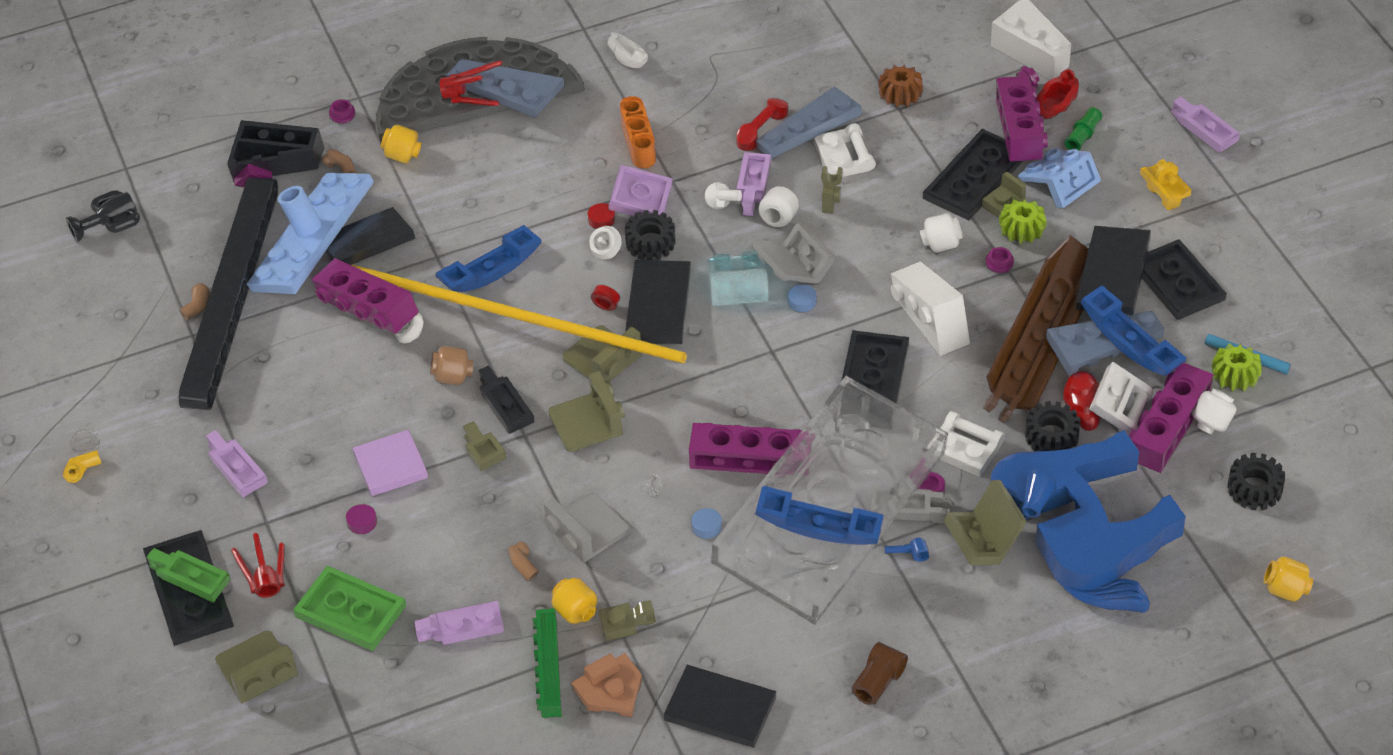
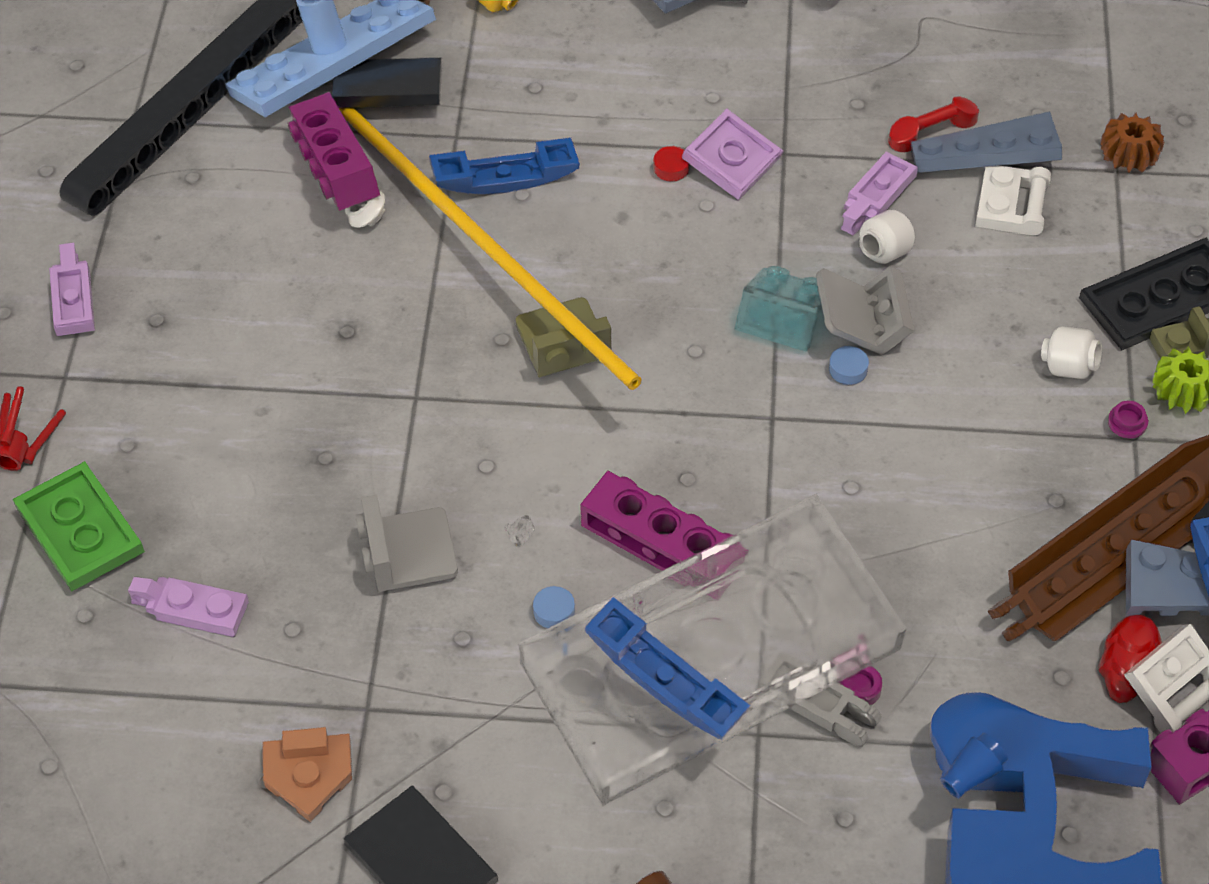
camera: 25 degrees right, 5 degrees up
medium nougat arm [180,283,210,321] -> none
magenta tile [346,504,377,534] -> none
lavender tile [353,429,428,497] -> none
medium nougat head [430,346,474,385] -> none
olive plate [463,421,507,471] -> none
black hinge [479,365,535,434] -> none
medium nougat arm [508,541,539,582] -> none
green piece [532,608,562,718] -> none
olive bracket [548,371,625,452] -> none
yellow head [551,578,598,624] -> none
white hat [589,226,622,260] -> none
red tile [591,285,621,311] -> none
olive plate [599,600,656,642] -> none
orange beam [620,96,656,169] -> none
black tyre [625,210,676,260] -> none
black tile [625,260,691,344] -> none
white plate [705,182,742,210] -> none
olive plate [821,166,843,214] -> none
black tile [833,330,909,431] -> none
blue hand [885,537,929,562] -> none
white wedge [890,261,970,356] -> none
white plate [927,411,1005,477] -> none
olive bracket [943,480,1026,565] -> none
black tyre [1025,401,1080,452] -> none

